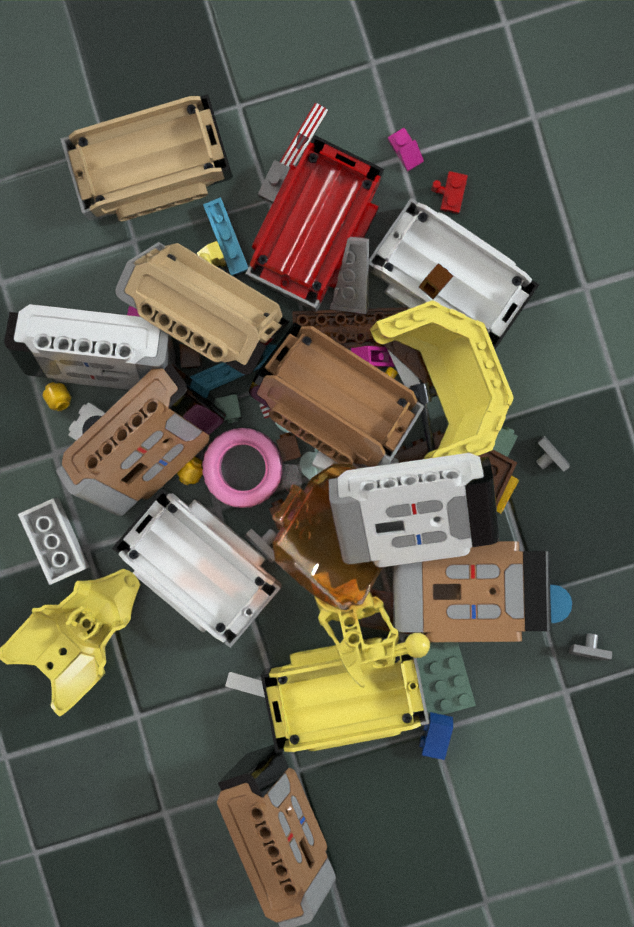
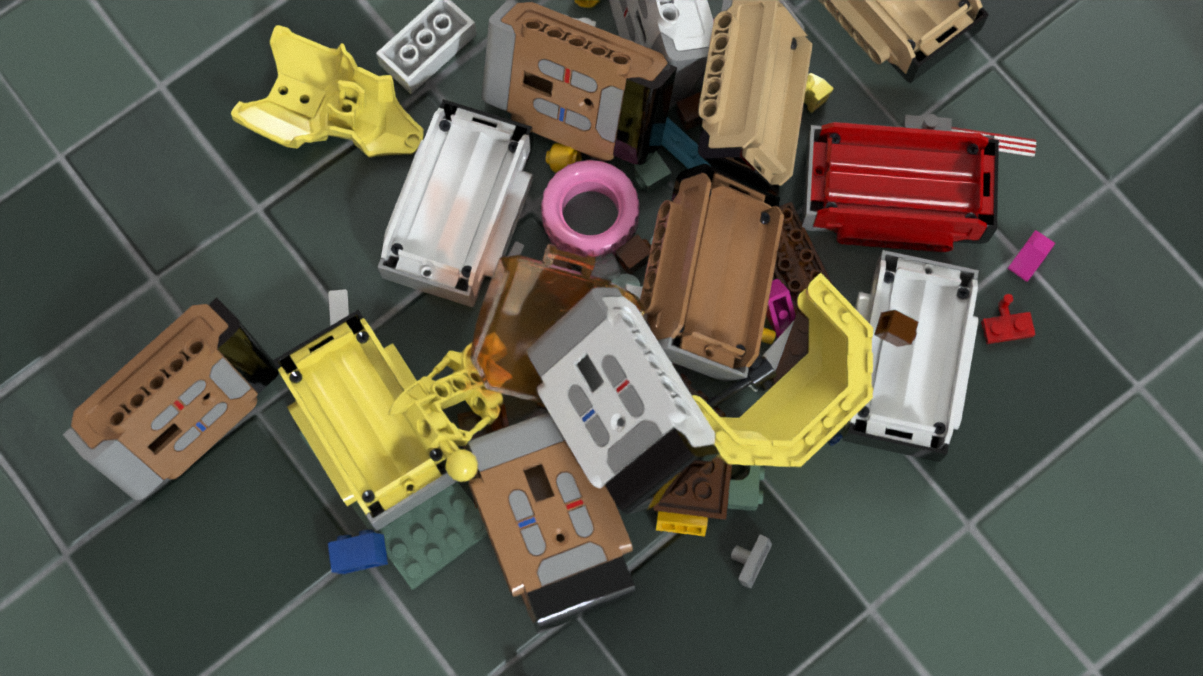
camera: 60 degrees right, 15 degrees down
medium azure plate [203,197,248,276] -> none
light grey wing [330,237,369,314] -> none
dark azure tile [534,584,572,623] -> none

